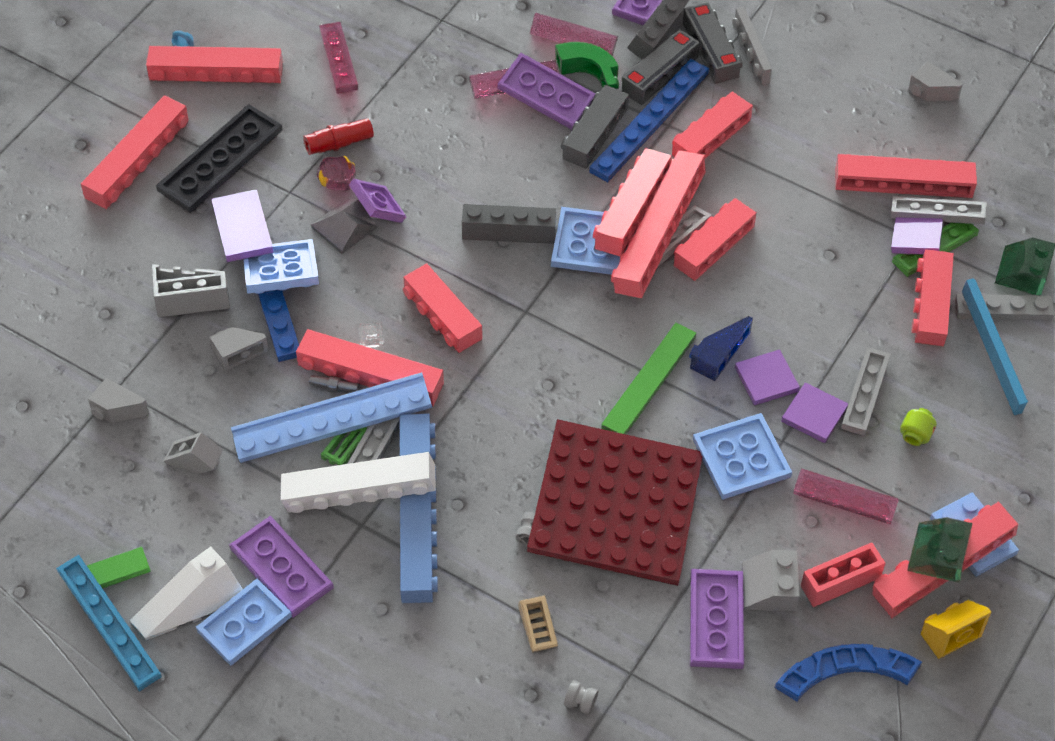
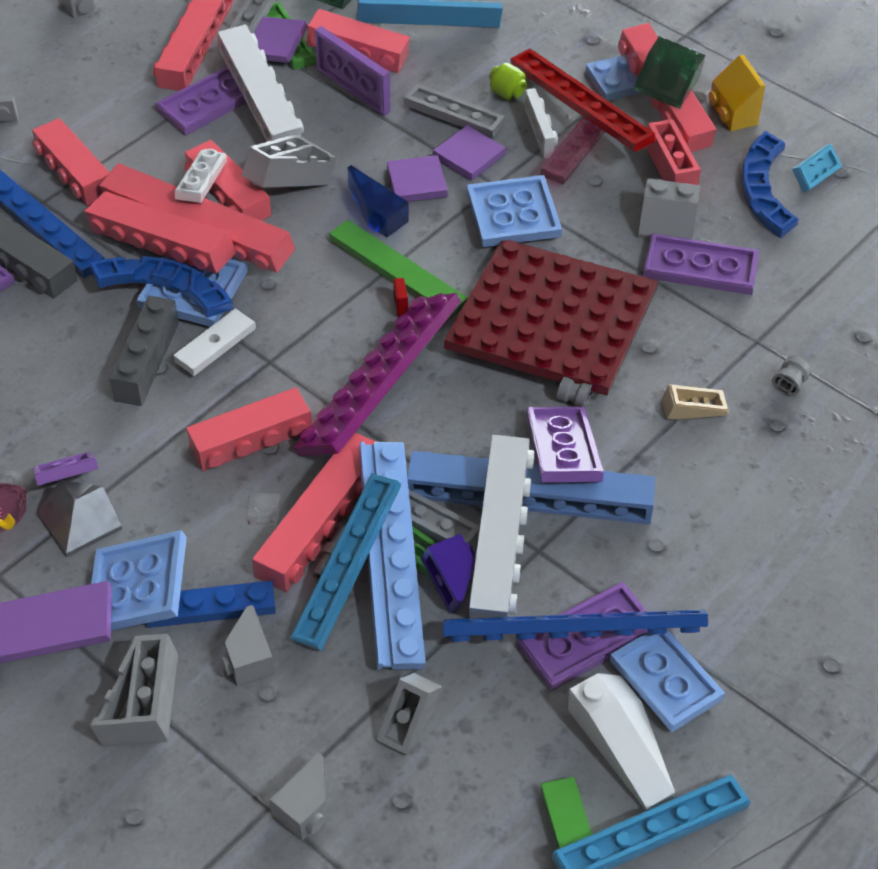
camera: 80 degrees left, 5 degrees down
none -> blue tile [89,256,234,318]
none -> medium lavender tile [155,66,246,136]
none -> white tile [173,308,256,376]
none -> white tile [175,149,227,203]
none -> white brick [218,24,304,142]
none -> light grey wedge [242,134,337,188]
none -> dark azure tile [290,473,401,651]
none -> magenta plate [293,293,462,456]
none -> medium lavender tile [315,26,390,116]
none -> red tile [393,278,408,318]
none -> dark purple slope [421,533,476,614]
none -> blue plate [443,609,708,642]
none -> red plate [510,48,656,153]
none -> white plate [525,88,558,159]
none -> medium lavender tile [526,407,604,483]
none -> medium azure plate [792,144,842,192]

